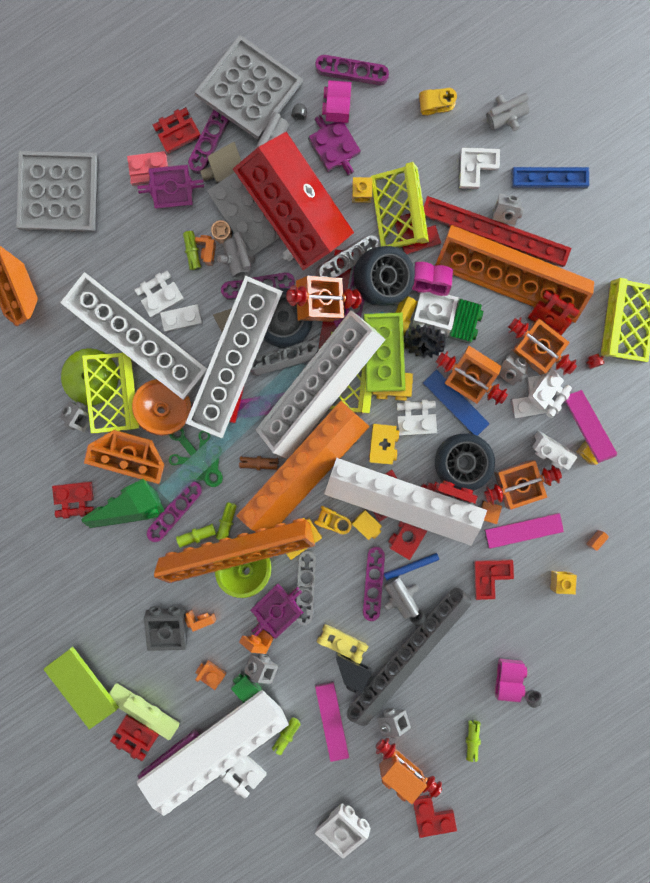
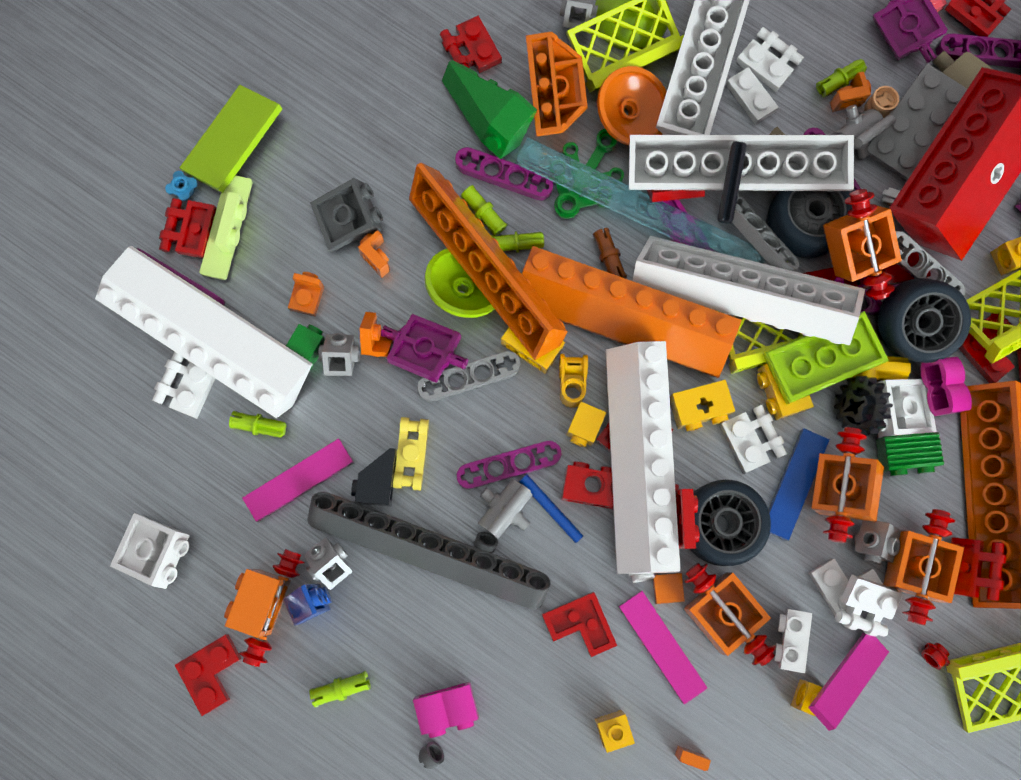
camera: 65 degrees right, 10 degrees down
none -> dark azure plate [165,171,198,201]
none -> blue slope [283,584,332,626]
none -> black axle [718,141,747,224]

